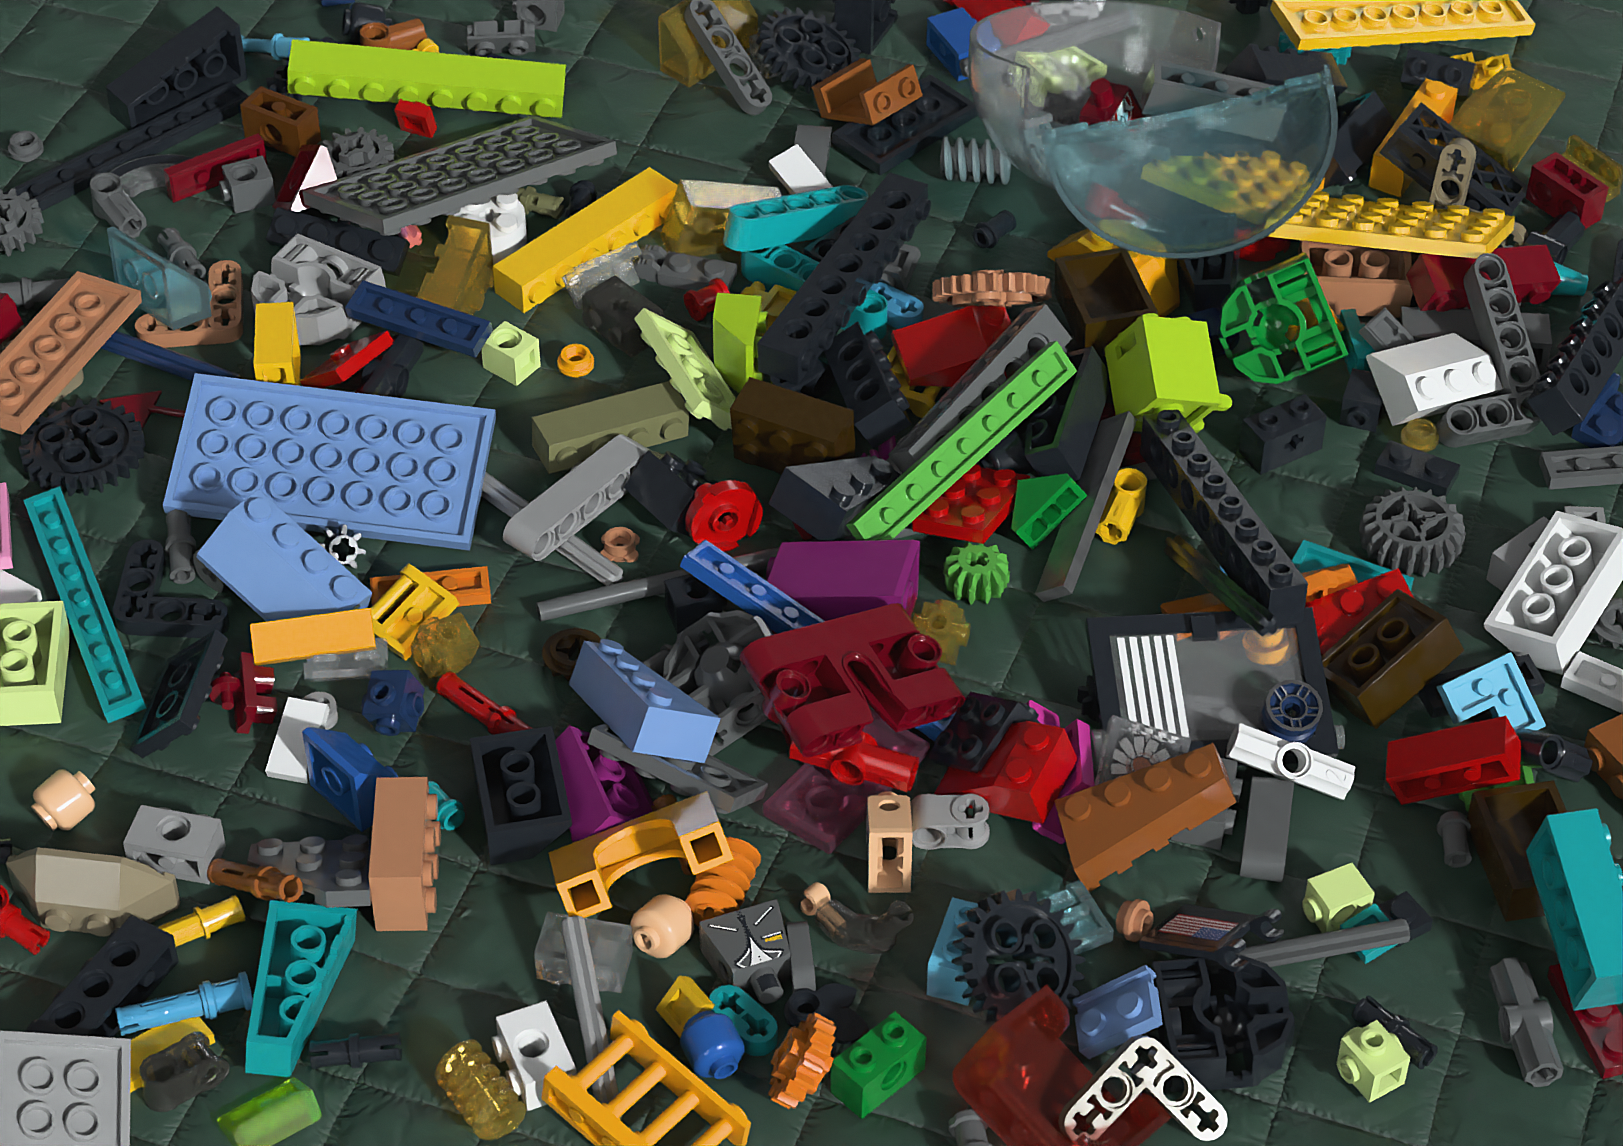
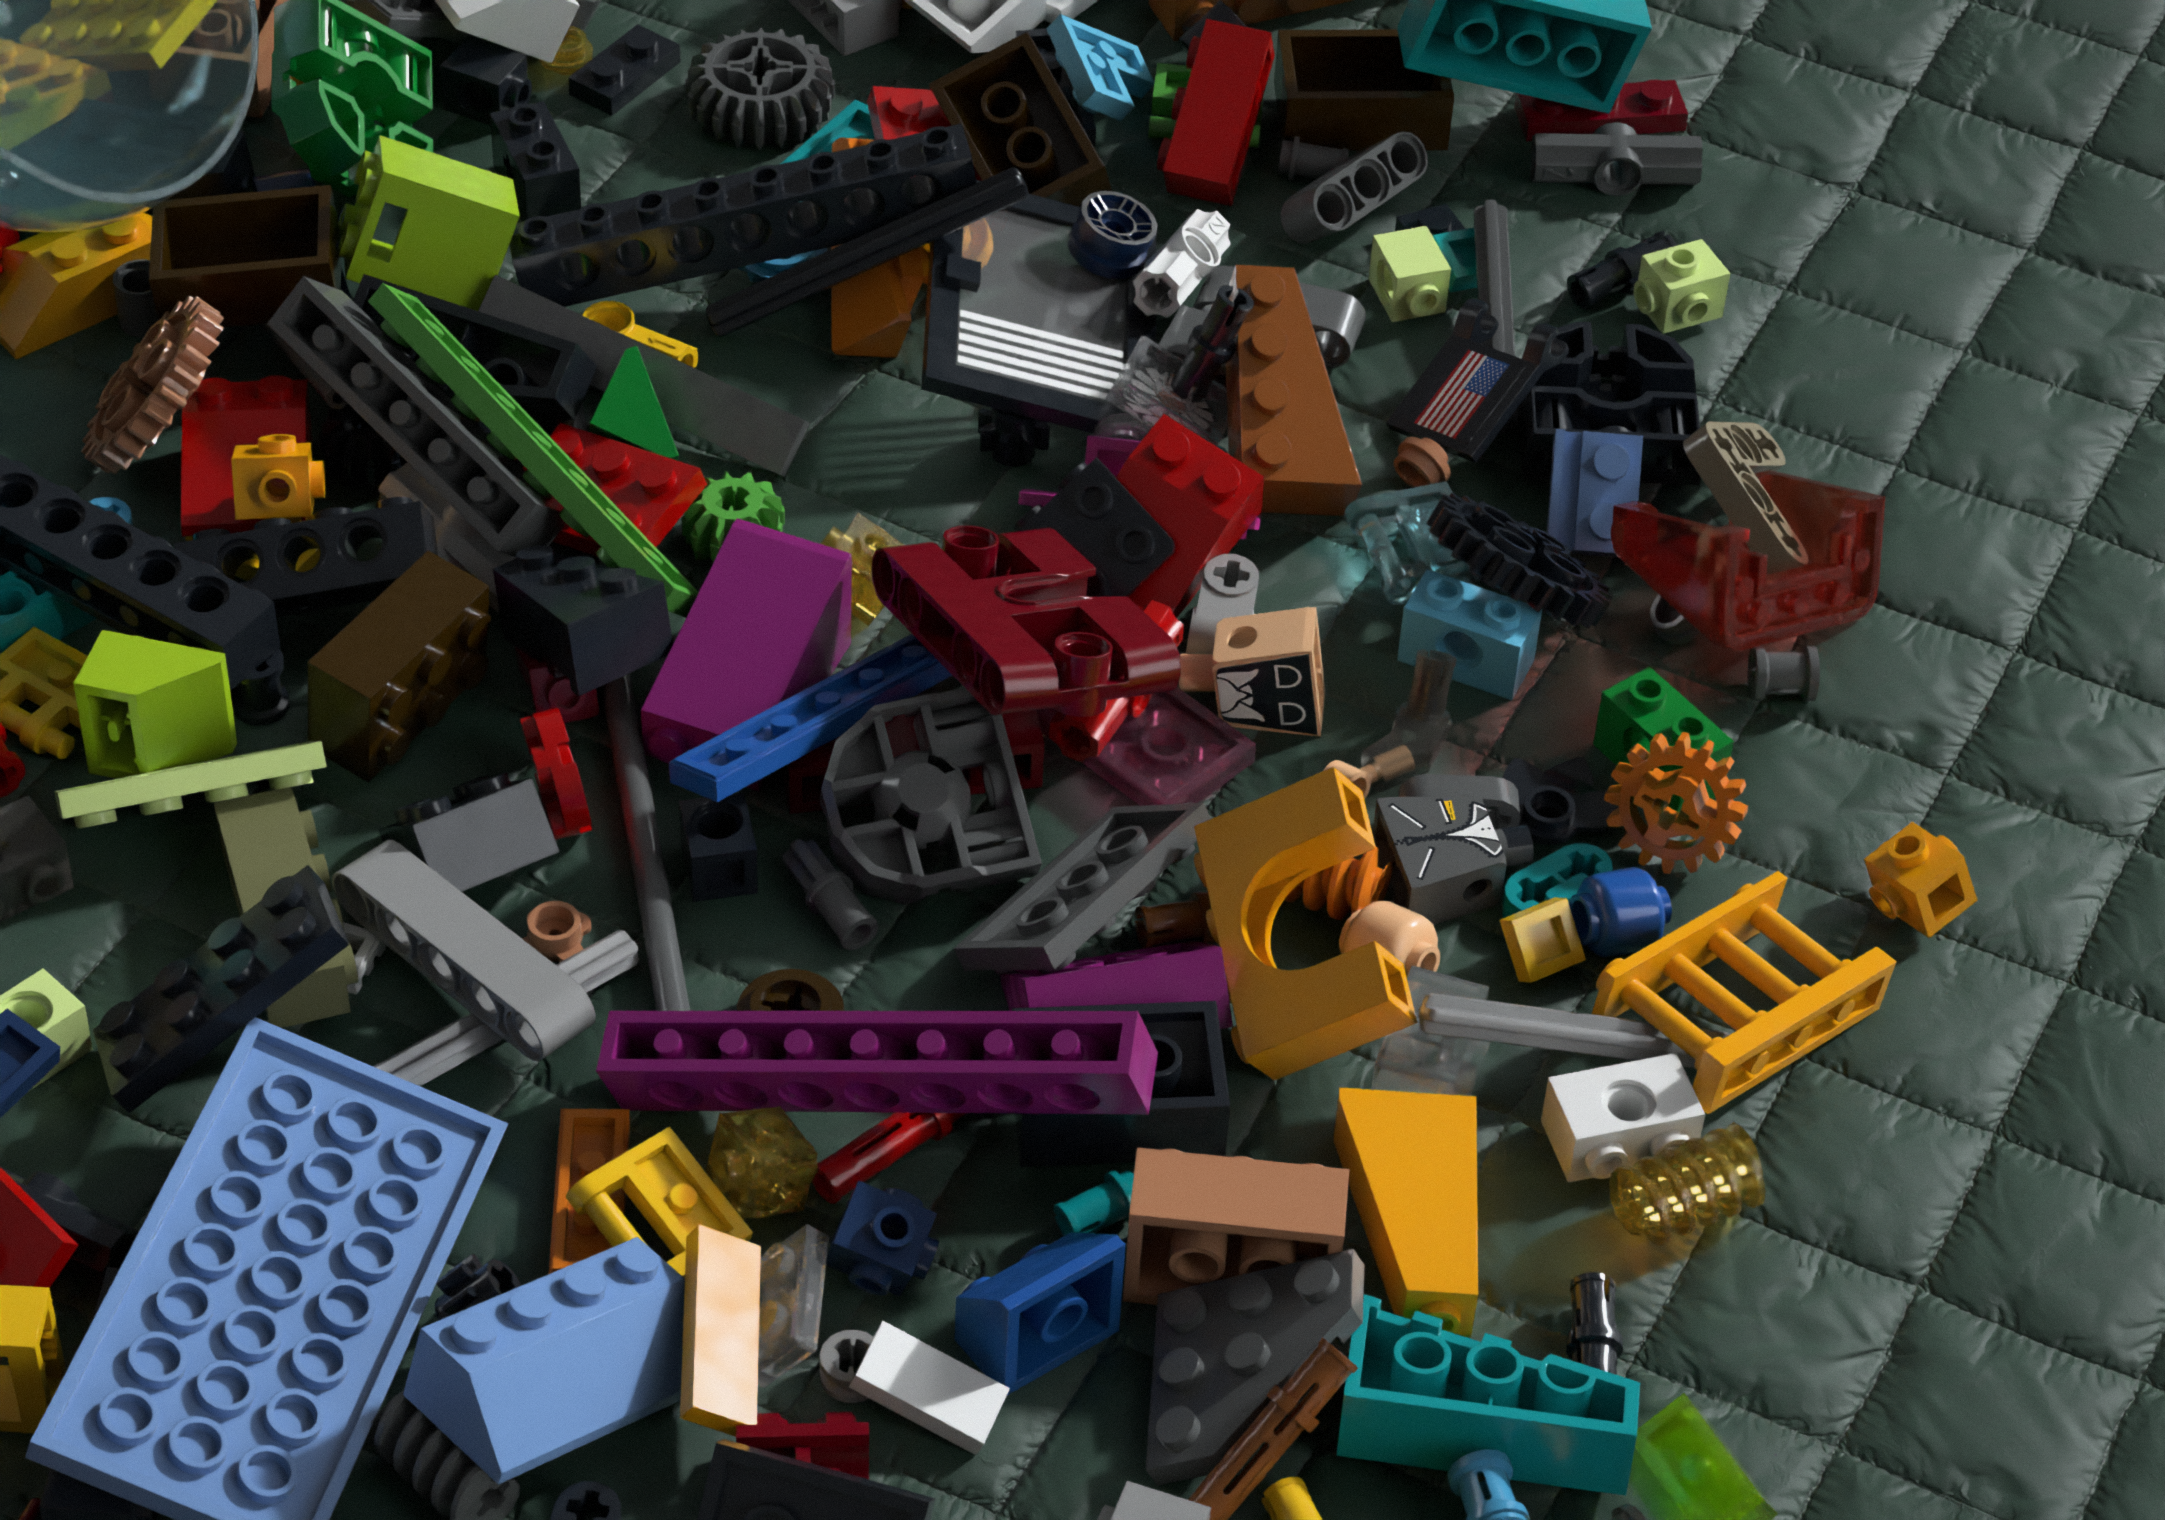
camera: 85 degrees left, 0 degrees up
light orange plate [557,344,594,377] -> none
medium blue wedge [569,639,721,763] -> none
none -> black plate [93,865,349,1113]
none -> light orange brick [231,434,325,523]
none -> magenta brick [596,1011,1158,1114]
none -> black pin [1170,285,1254,403]
none -> dark grey beam [1281,131,1428,244]
none -> light orange slope [1334,1087,1478,1337]

